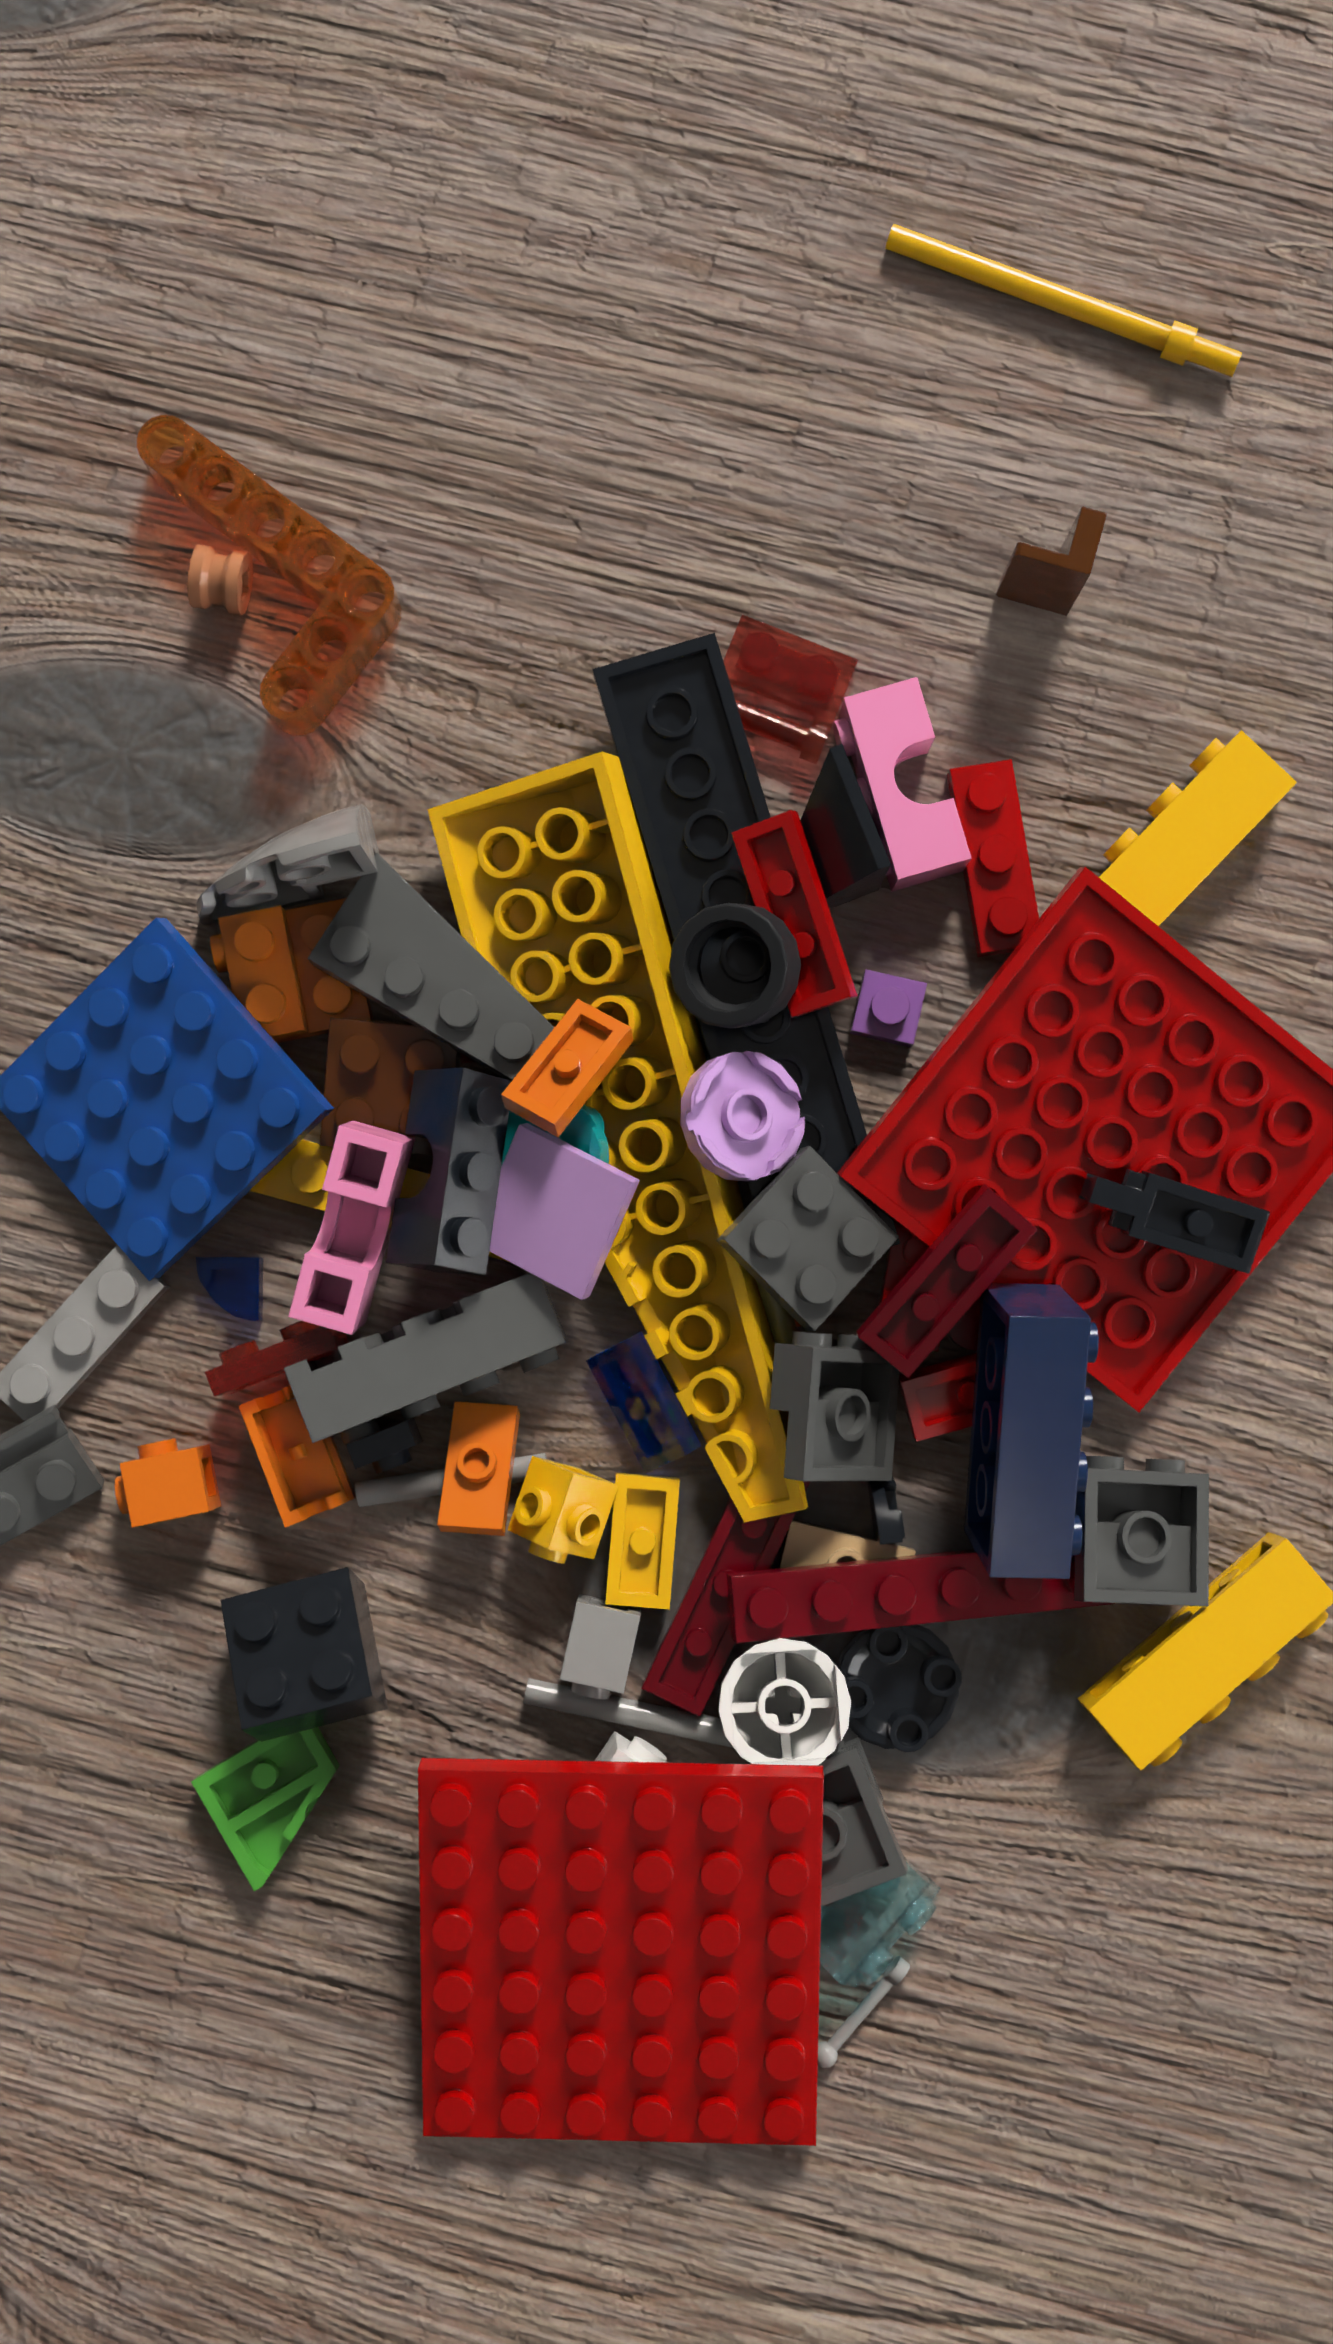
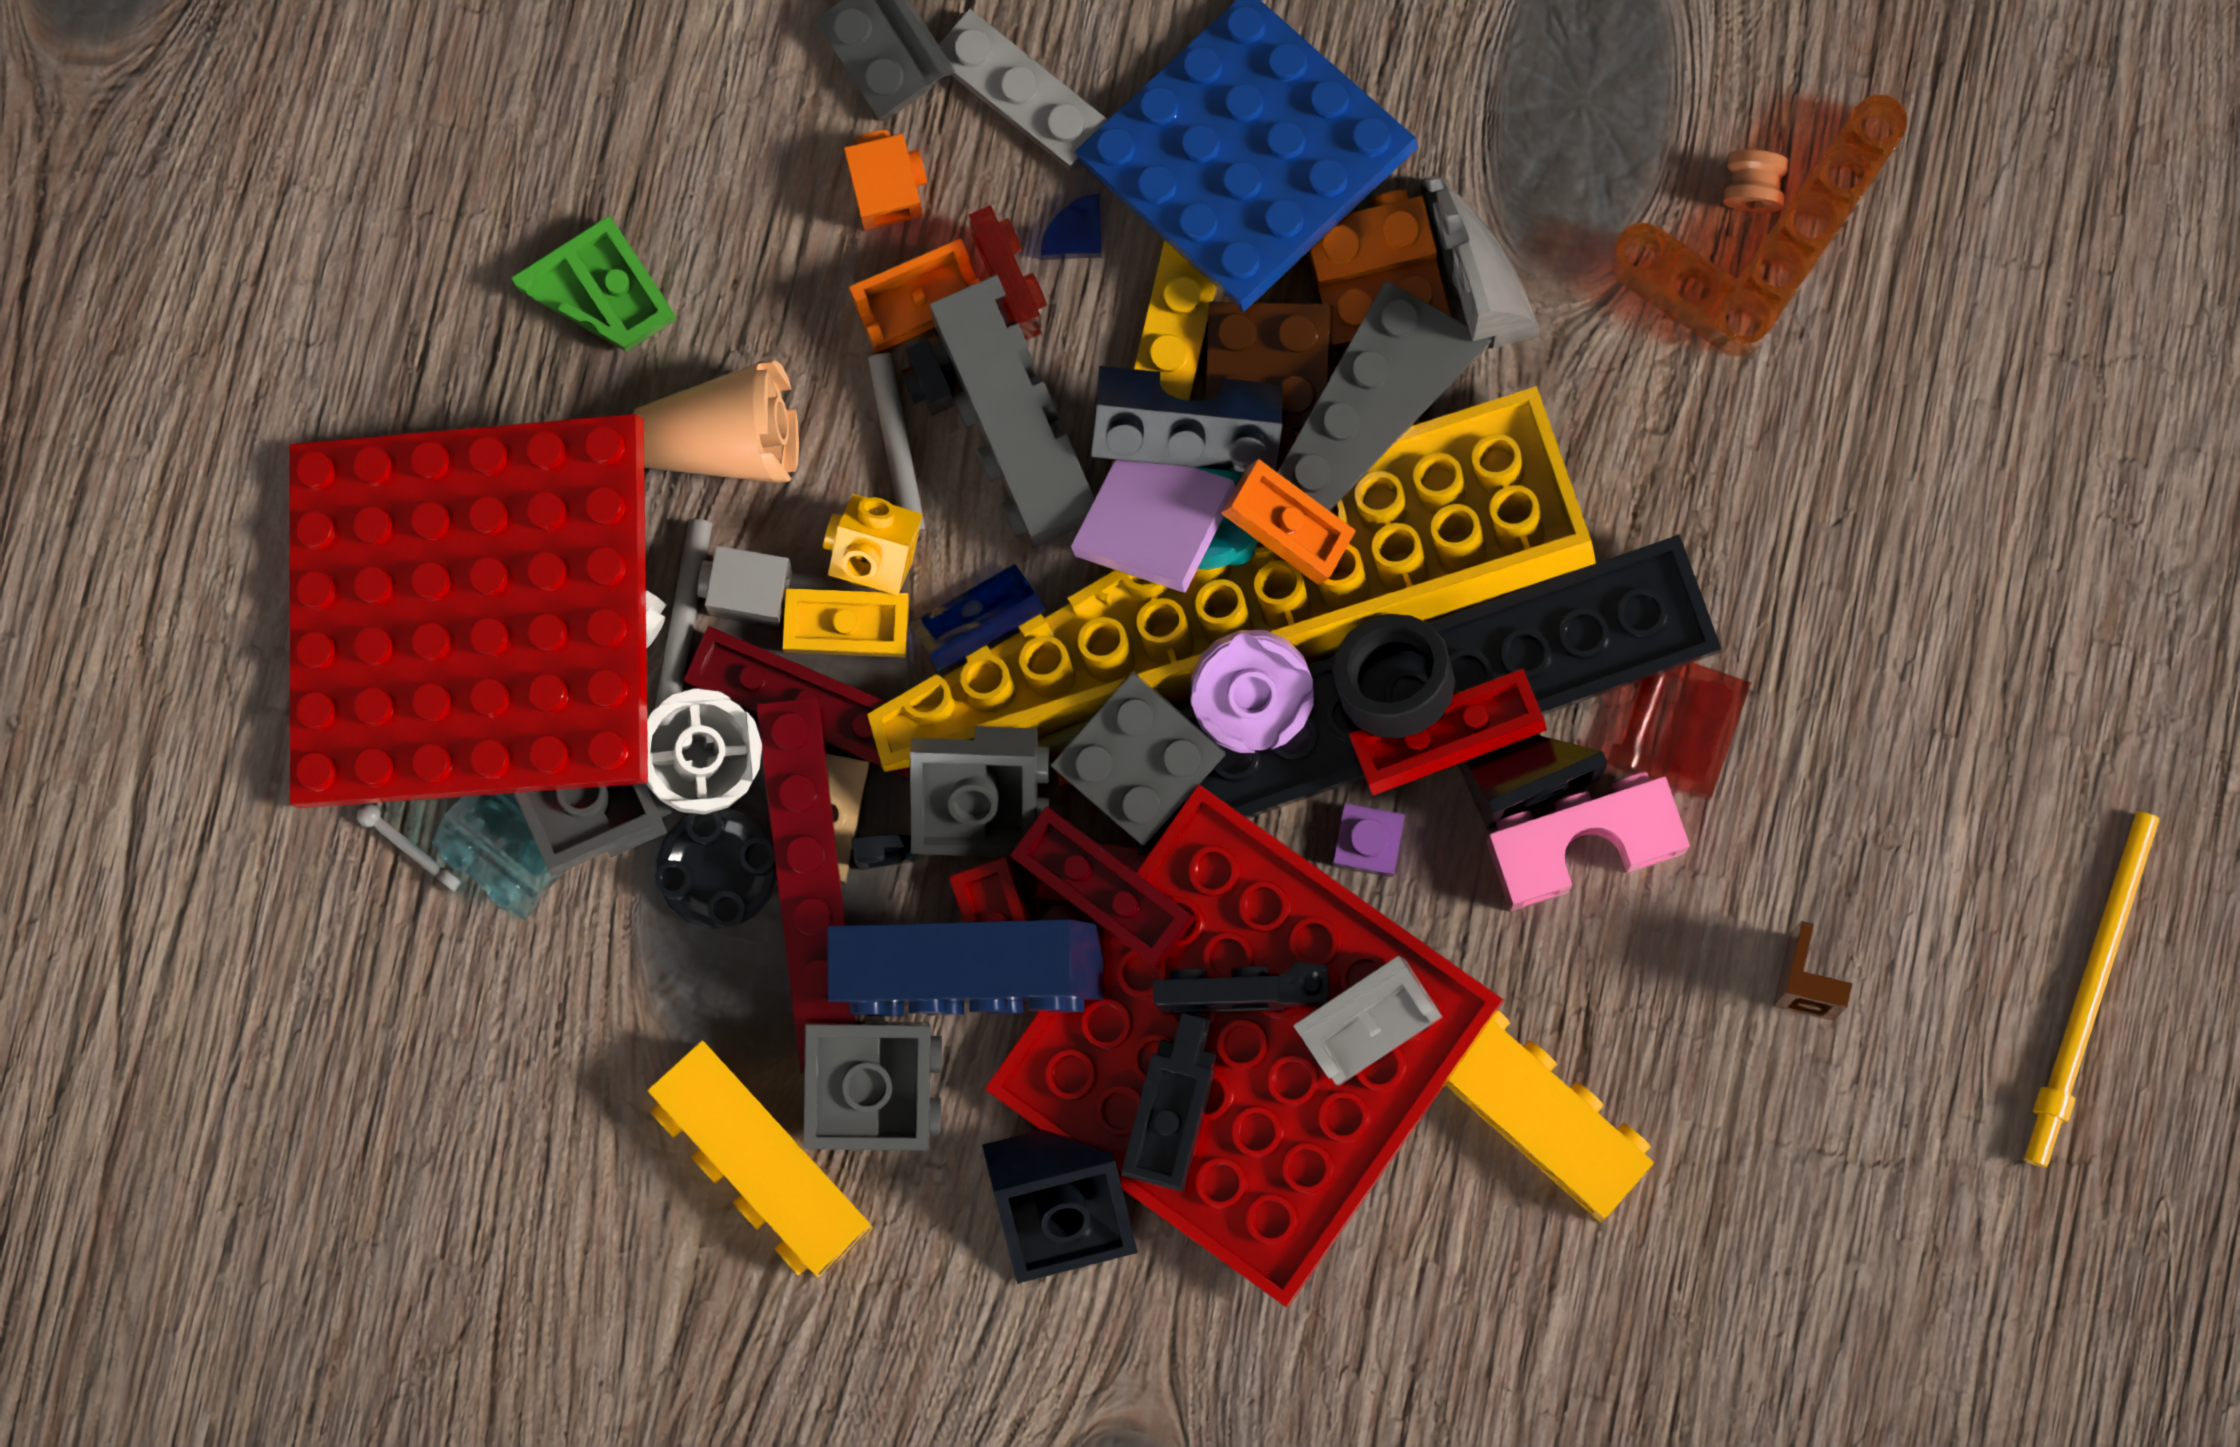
camera: 90 degrees right, 5 degrees down
black brick [220,1567,388,1742] -> none
bright pink arch [288,1121,415,1335] -> none
orange plate [437,1401,520,1536] -> none
red plate [947,759,1039,957] -> none
none -> light nougat cone [633,360,799,483]
none -> black slope [982,1129,1138,1284]
none -> black hinge [1153,962,1331,1015]
none -> light grey hinge [1293,956,1443,1086]

